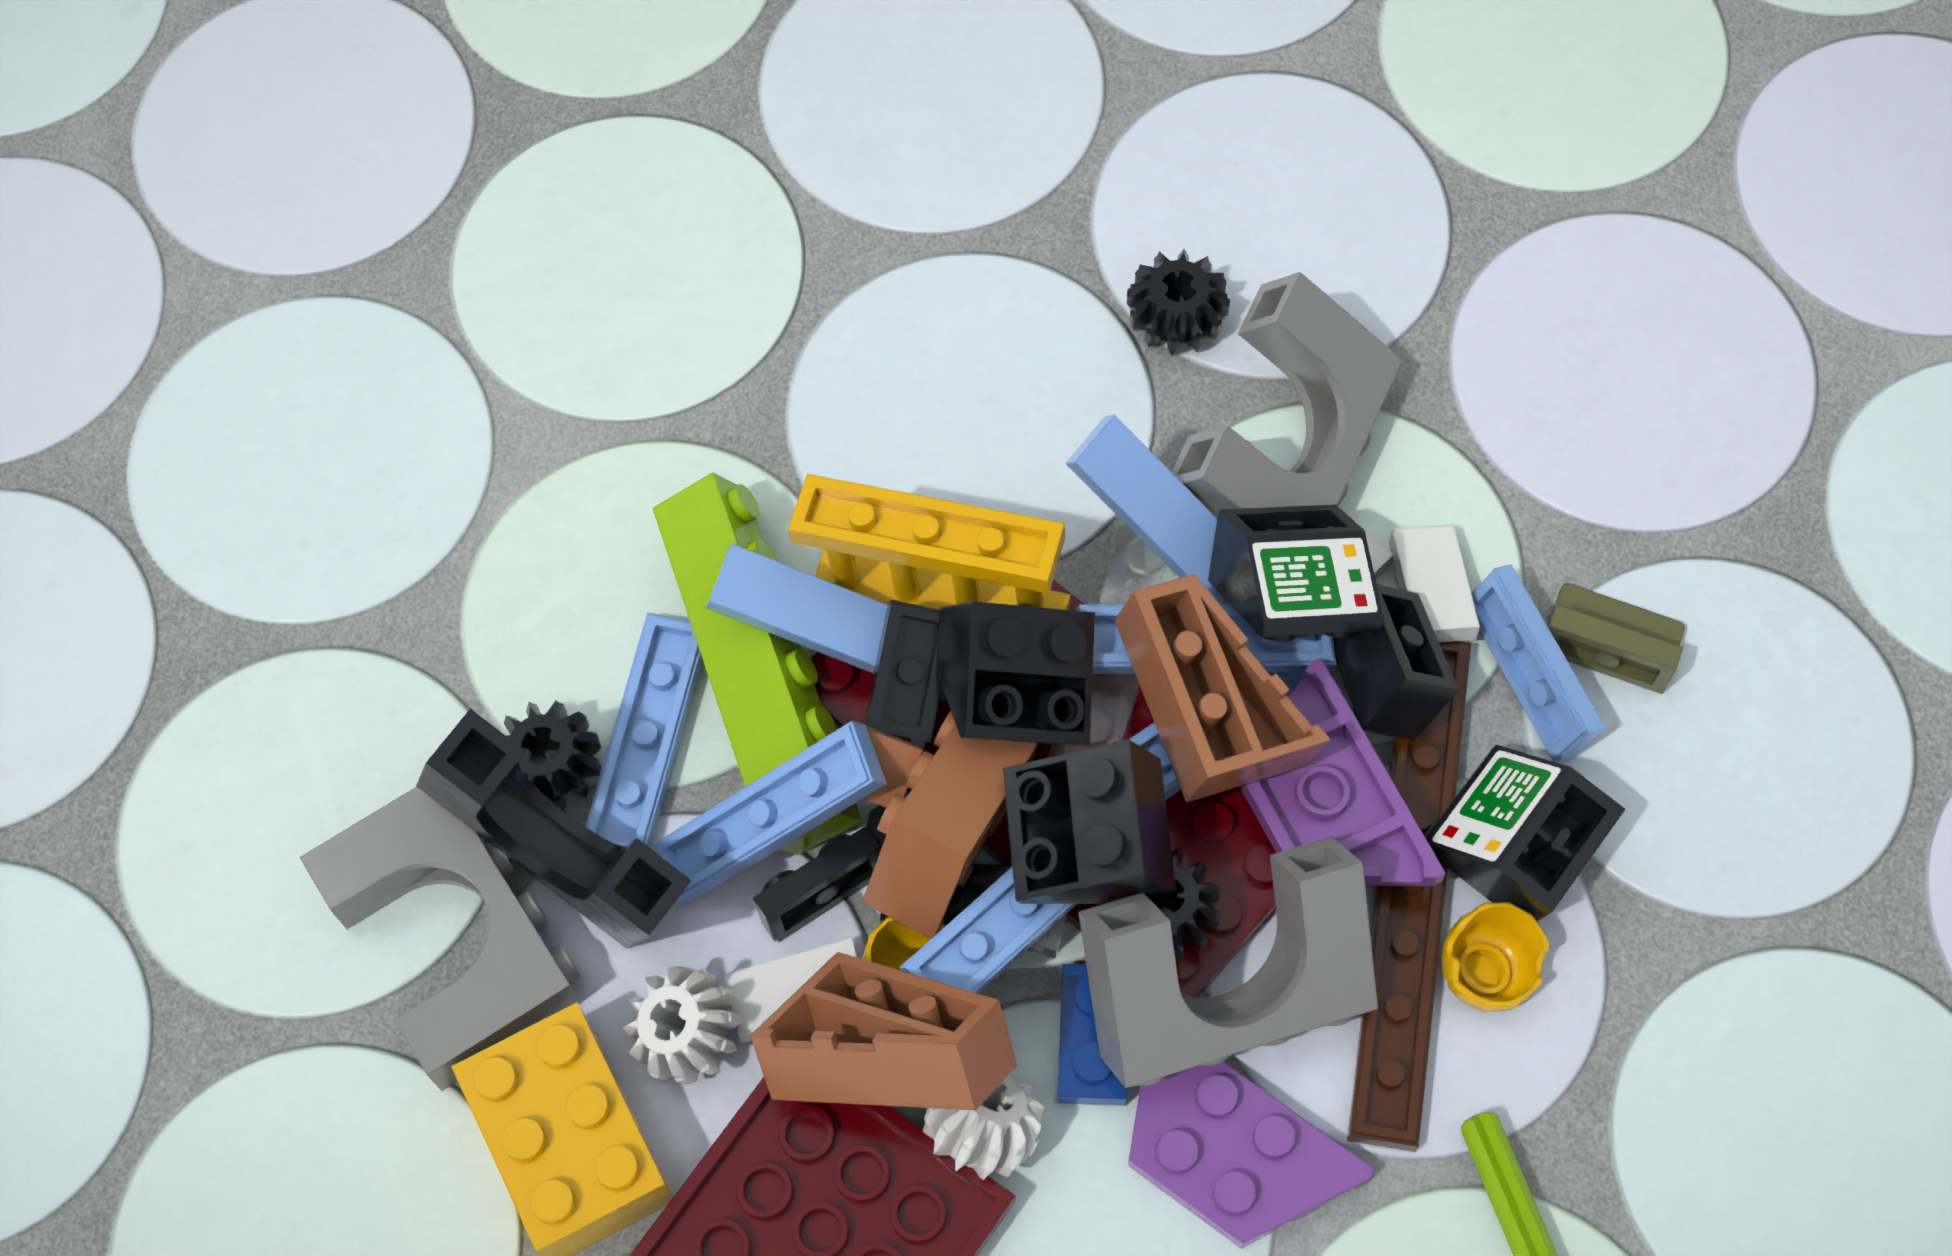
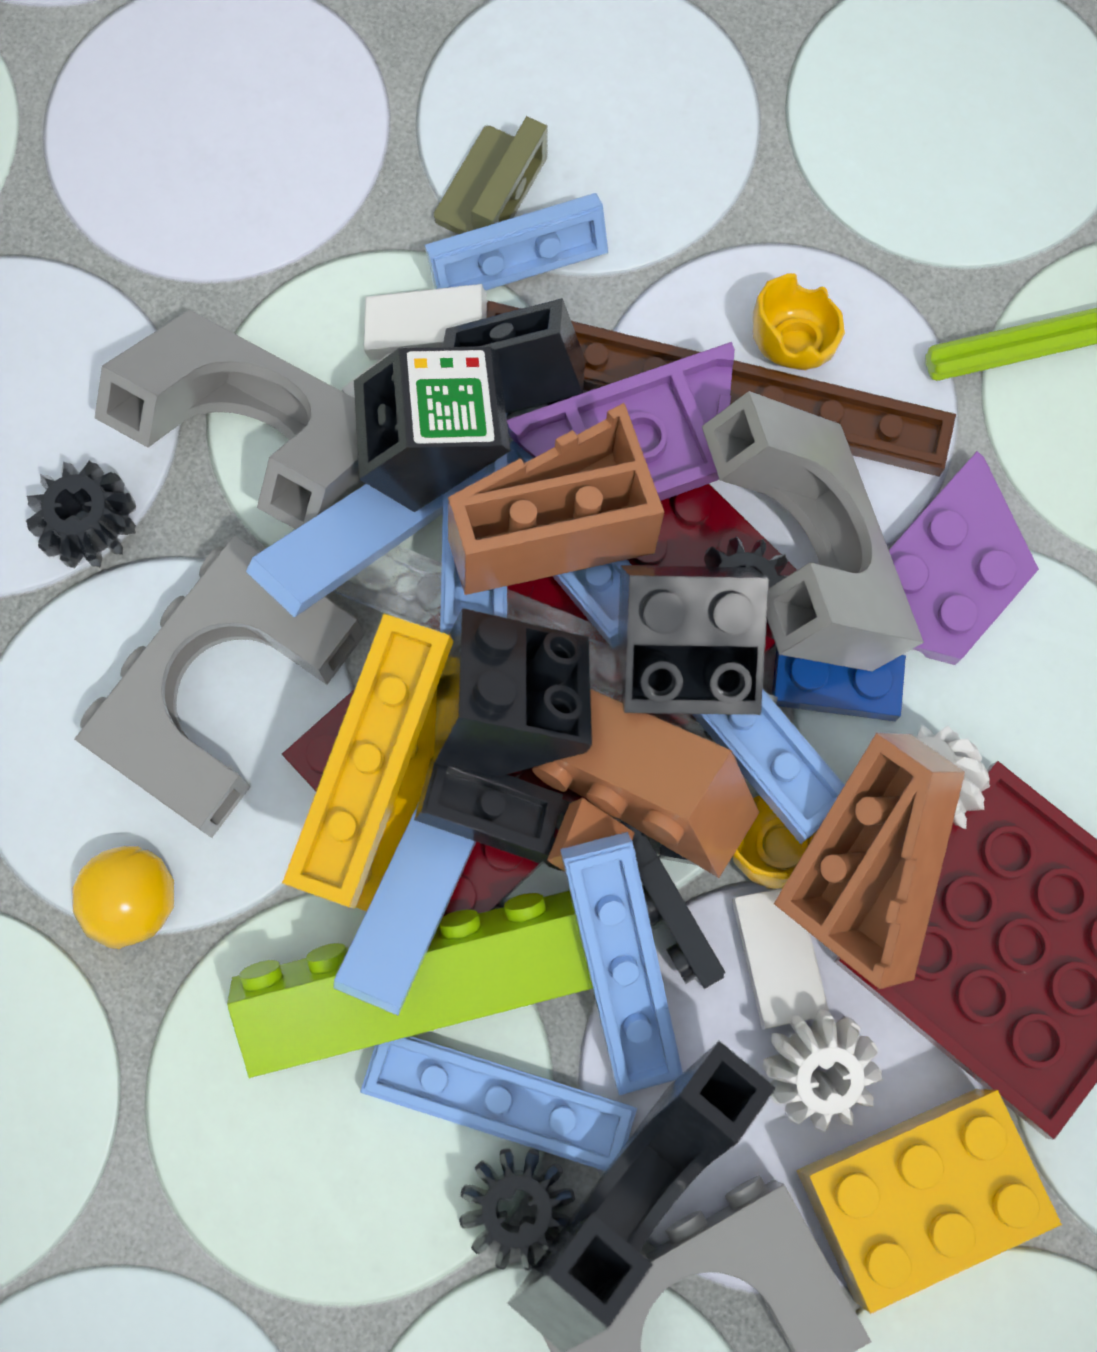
camera: 90 degrees left, 10 degrees up
black slope [1425,745,1626,922] -> none
none -> yellow hair [72,846,174,949]
none -> light grey arch [74,534,364,838]

